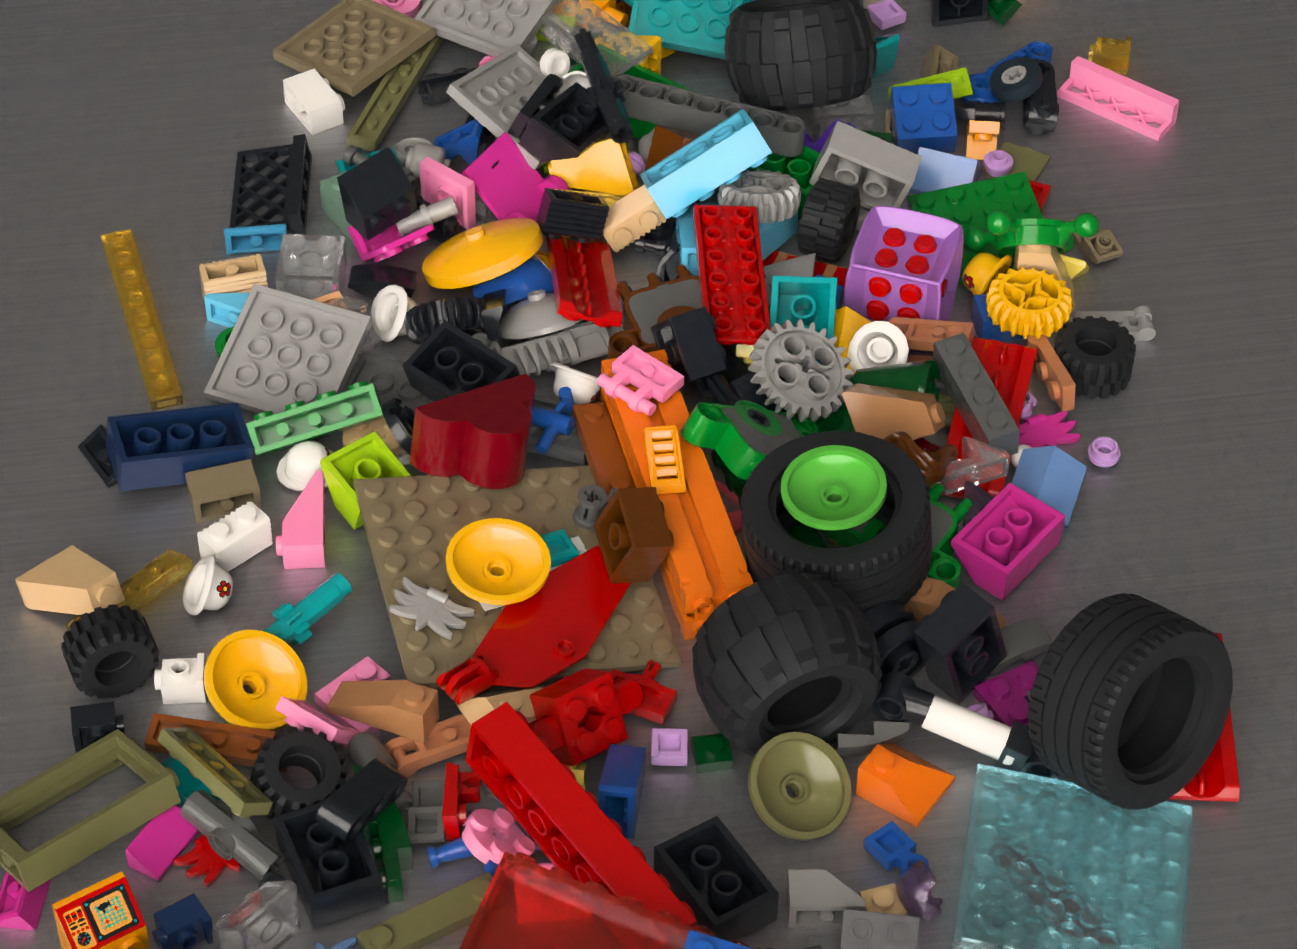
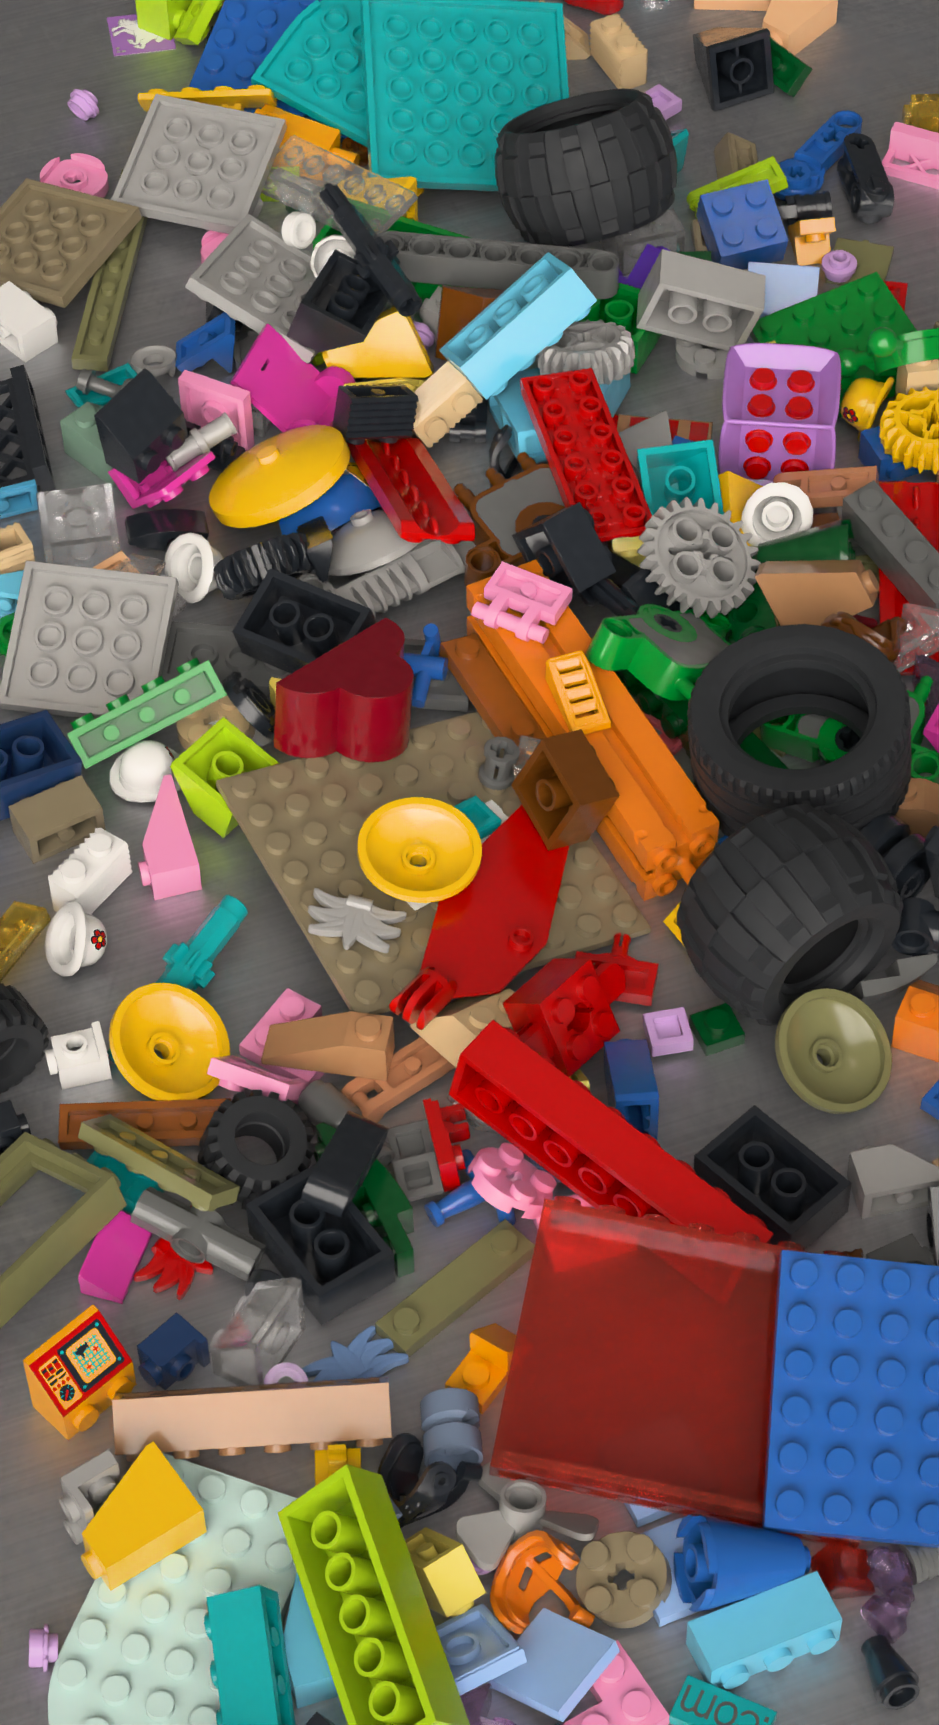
camera: 10 degrees left, 5 degrees up
light grey head [405,142,451,182] -> none
black hinge [418,68,477,106] -> none
black plate [508,74,563,139] -> none
white hat [549,362,602,404] -> none
bright green dish [781,445,887,531] -> none
black tyre [797,178,860,263] -> none
black bush [989,57,1043,103] -> none

